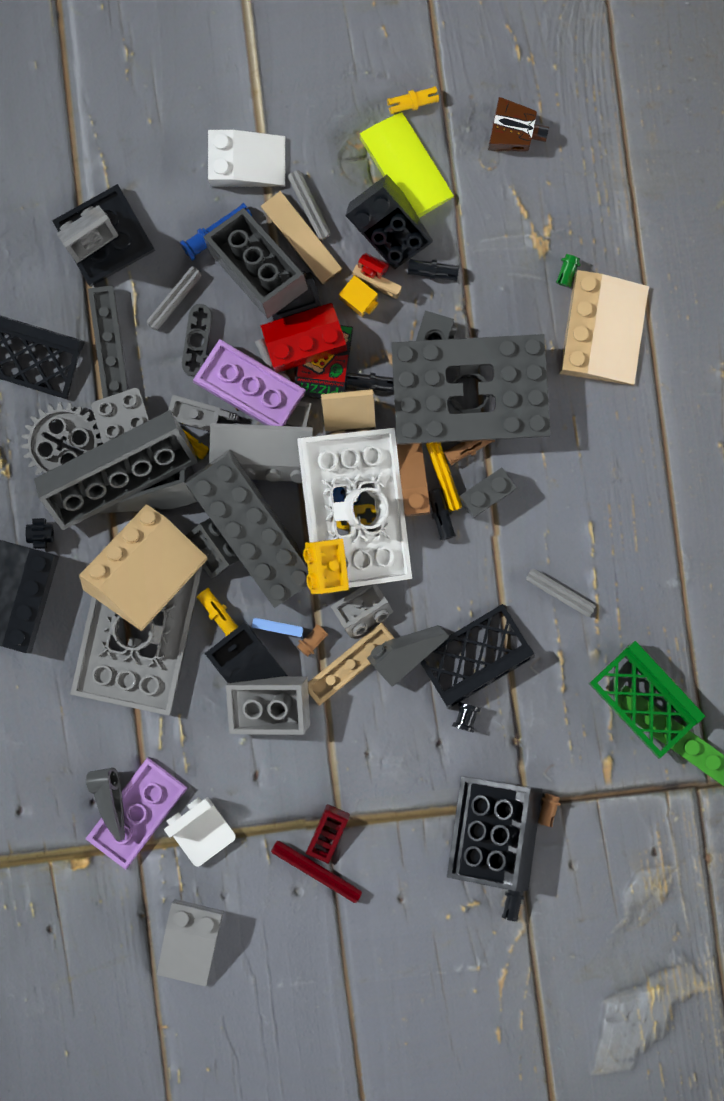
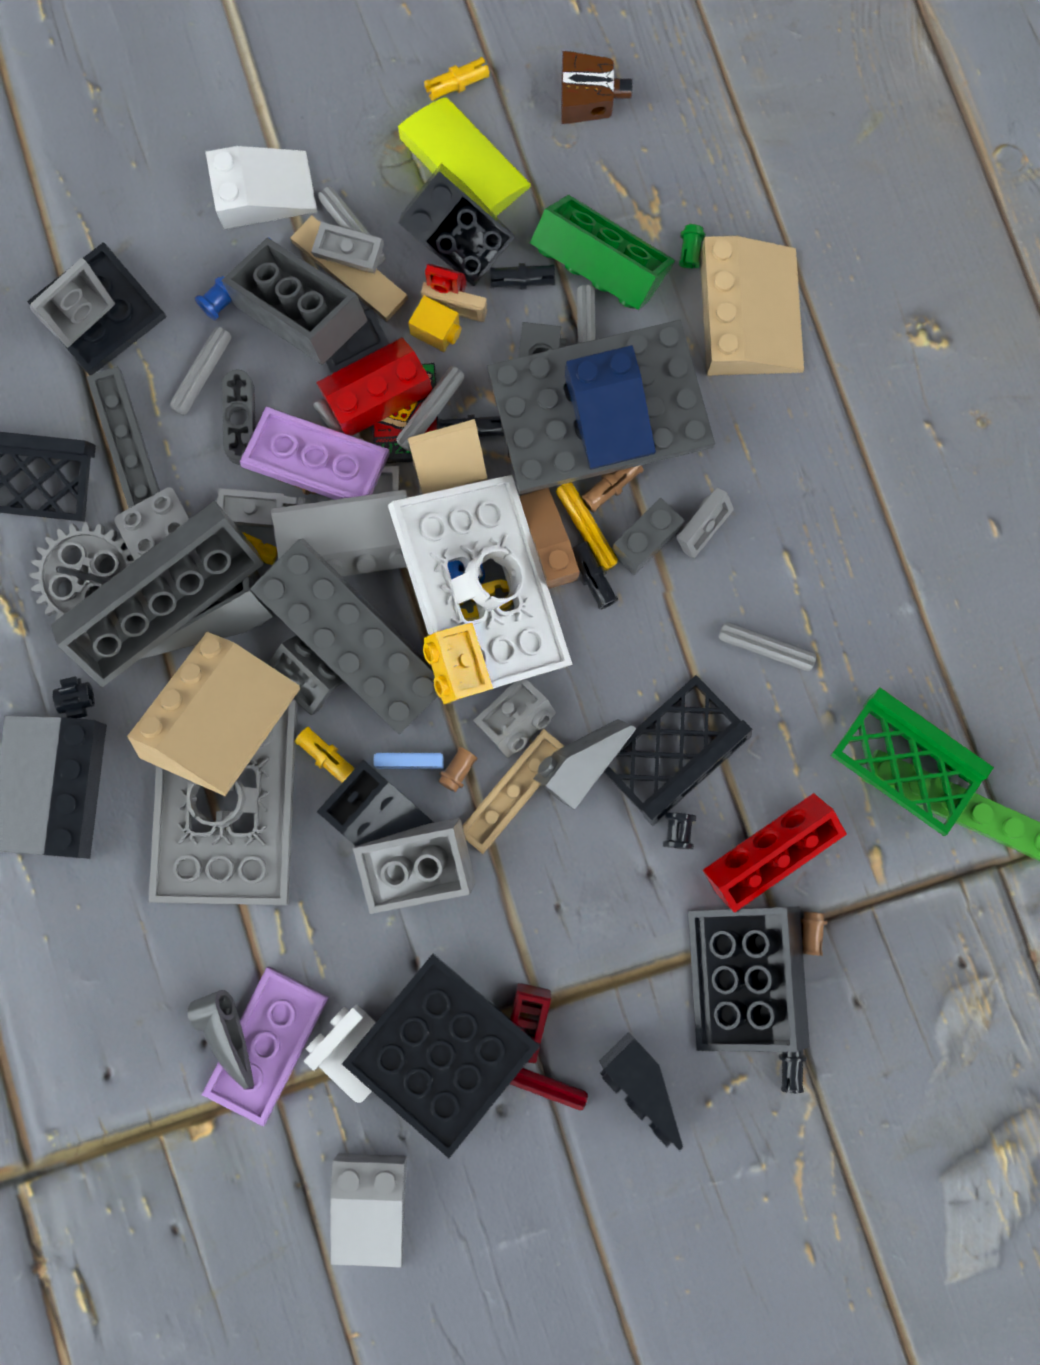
camera: 15 degrees left, 5 degrees down
none -> light grey plate [311,222,384,274]
none -> black plate [342,953,541,1159]
none -> light grey axle [396,366,465,451]
none -> green slope [530,195,675,310]
none -> dark blue slope [565,345,656,470]
none -> light grey axle [577,285,596,343]
none -> black slope [599,1032,683,1151]
none -> light grey plate [676,487,734,559]
none -> red brick [703,793,847,913]

